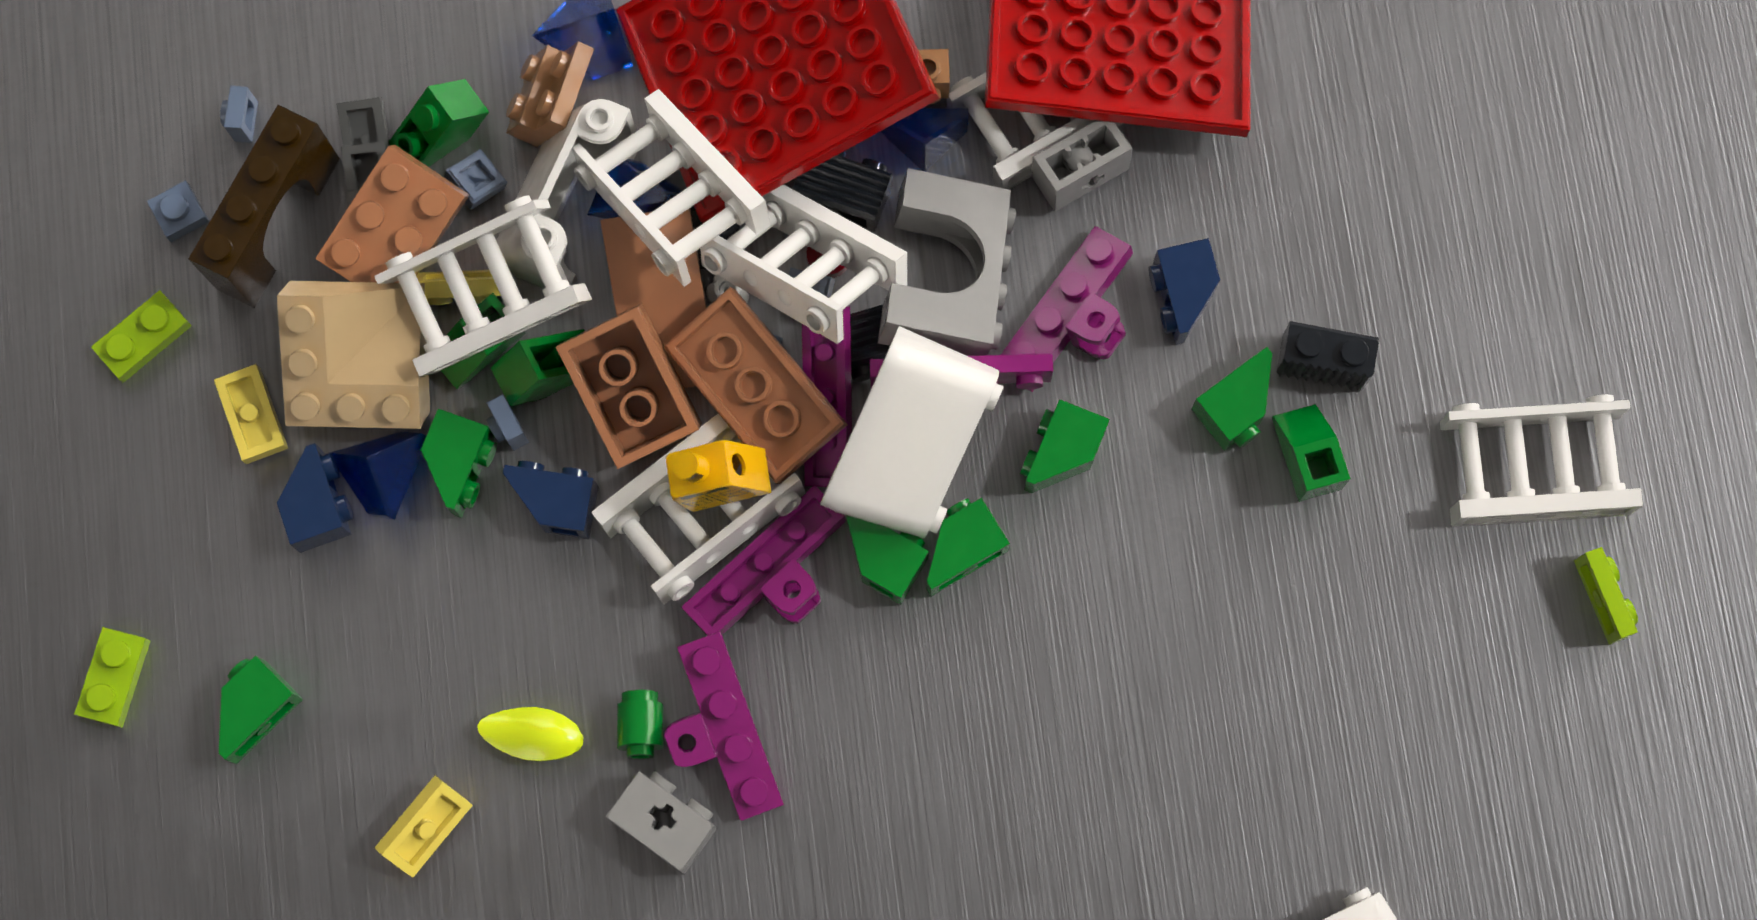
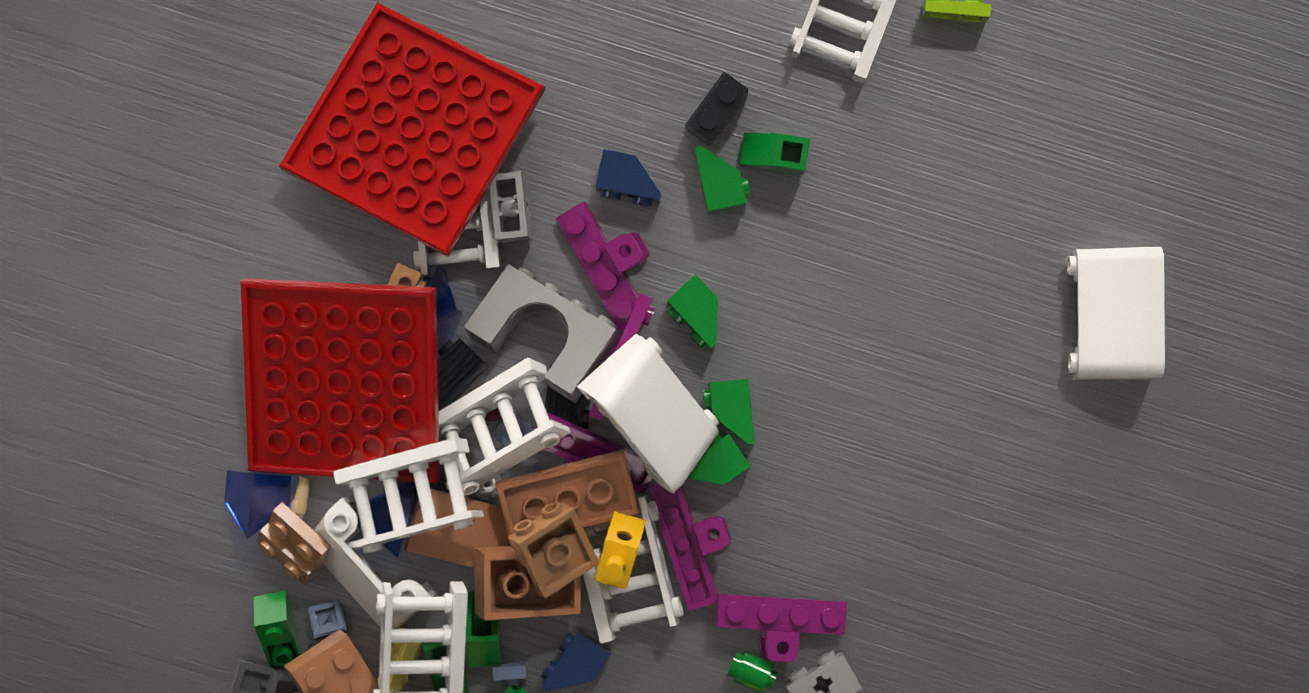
camera: 70 degrees left, 10 degrees up
none -> tan piece [290,476,312,520]
none -> medium nougat plate [508,502,599,598]

